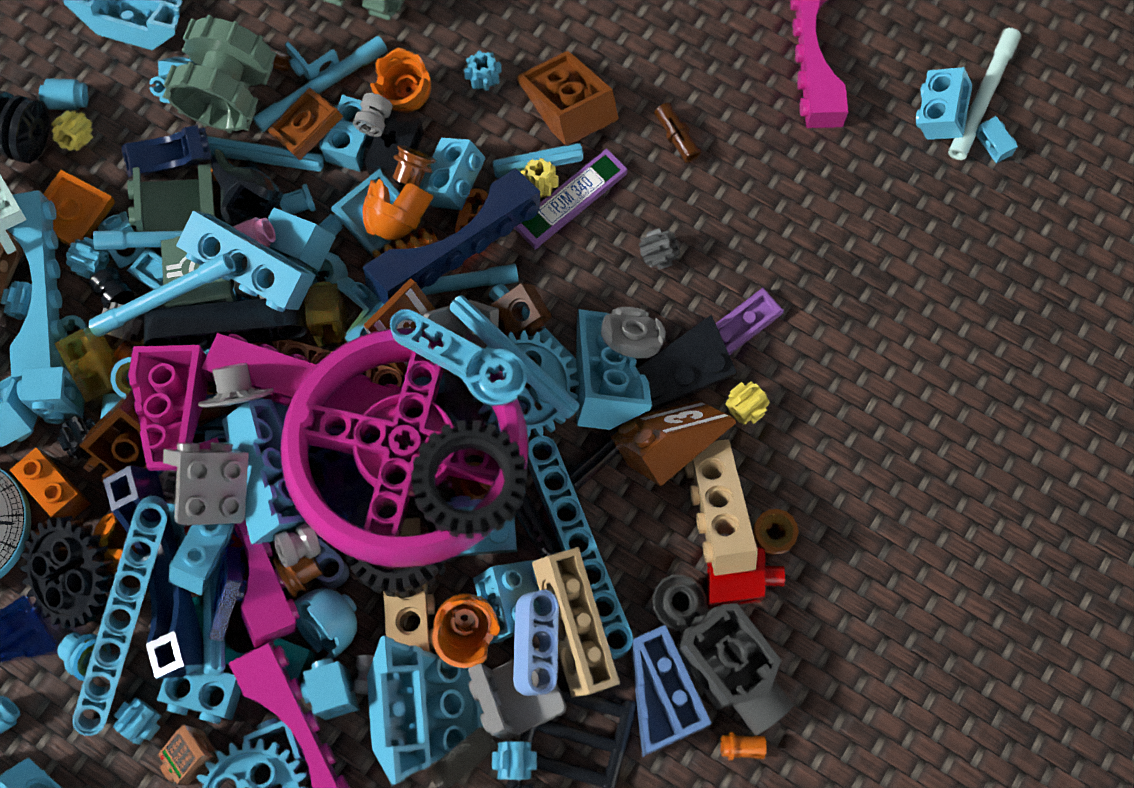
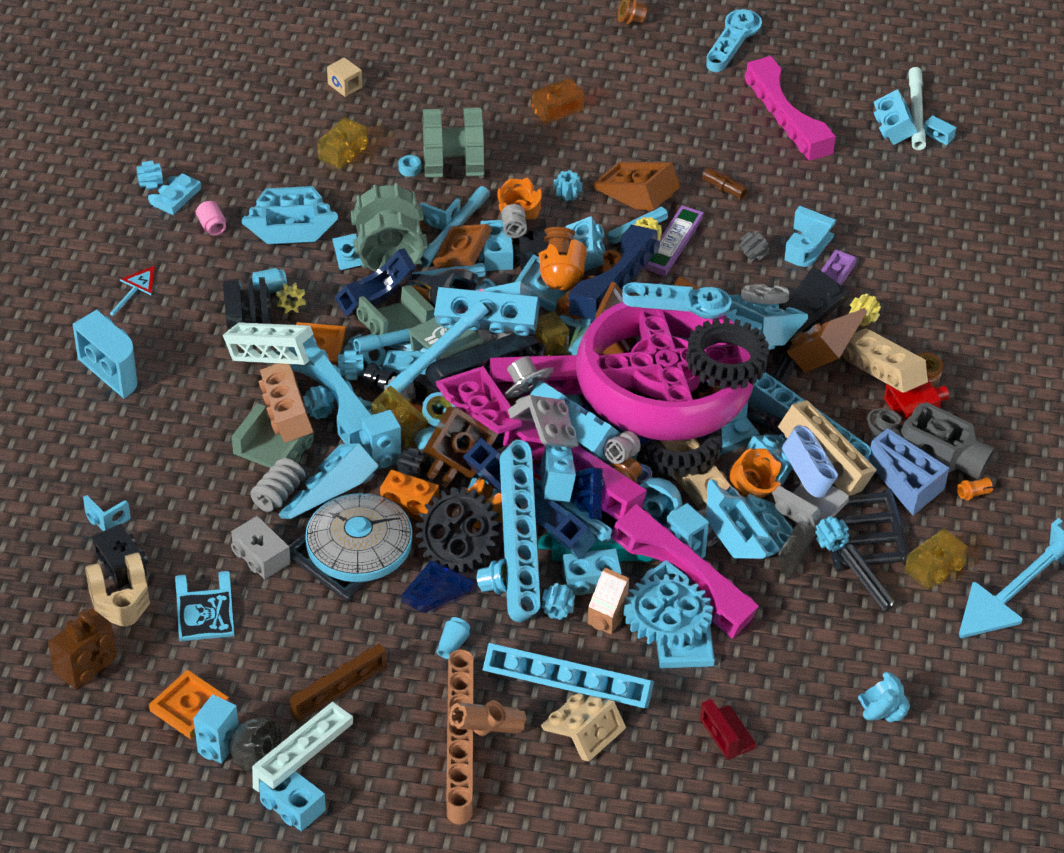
camera: 25 degrees left, 25 degrees down
none -> medium azure piece [784,206,836,267]

